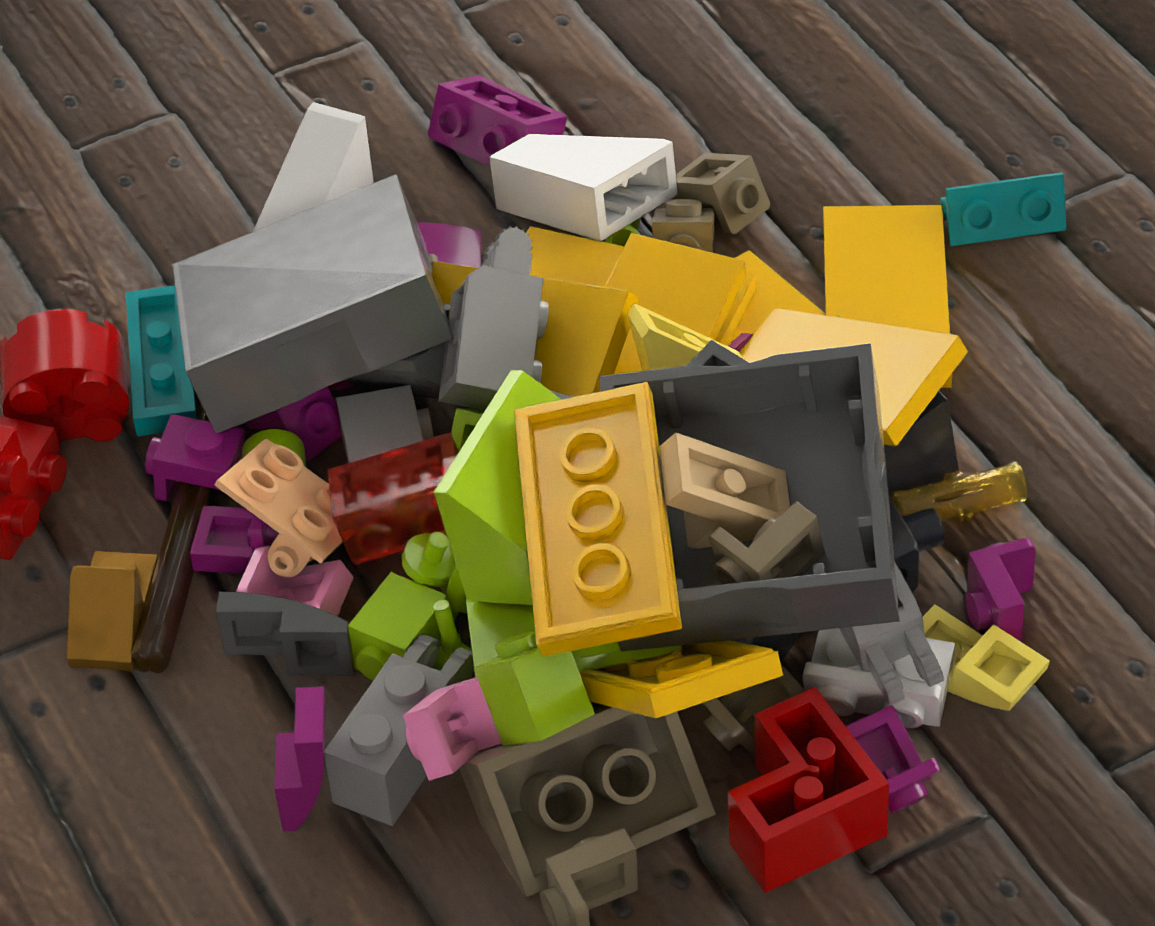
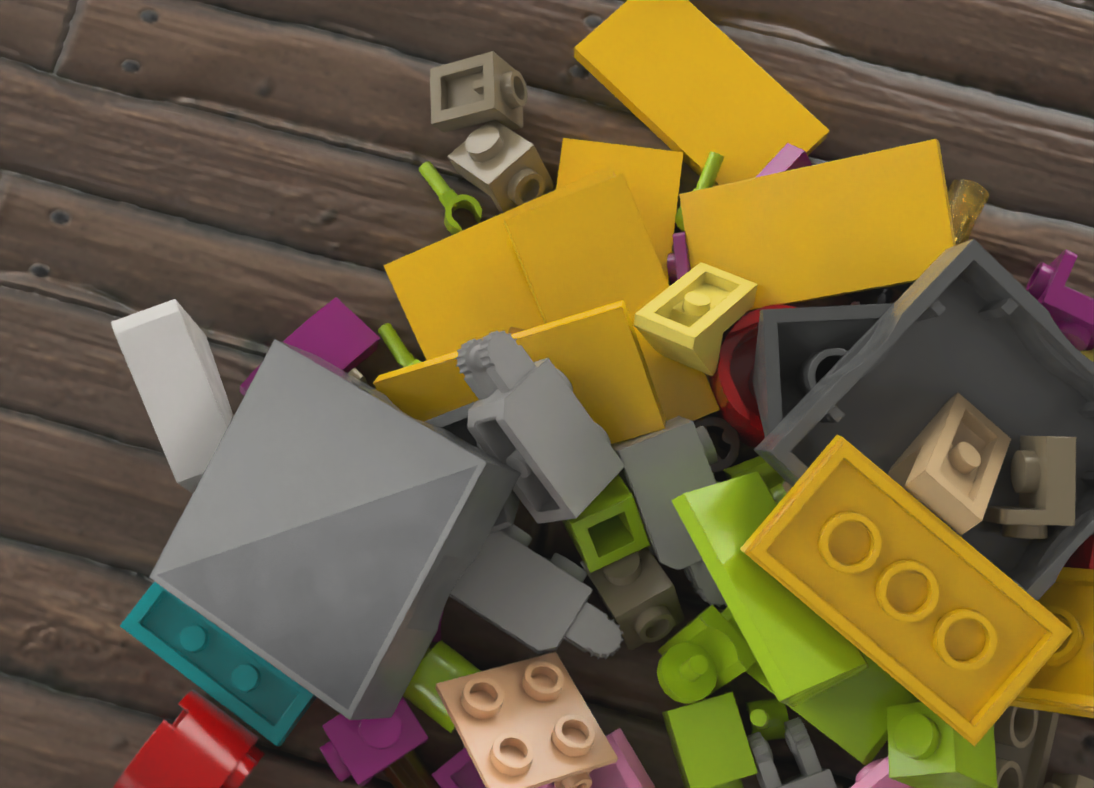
camera: 50 degrees left, 30 degrees up
clear red bracket [328,432,459,564] -> none
magenta bracket [428,75,568,167] -> none
white slope [490,134,678,242] -> none

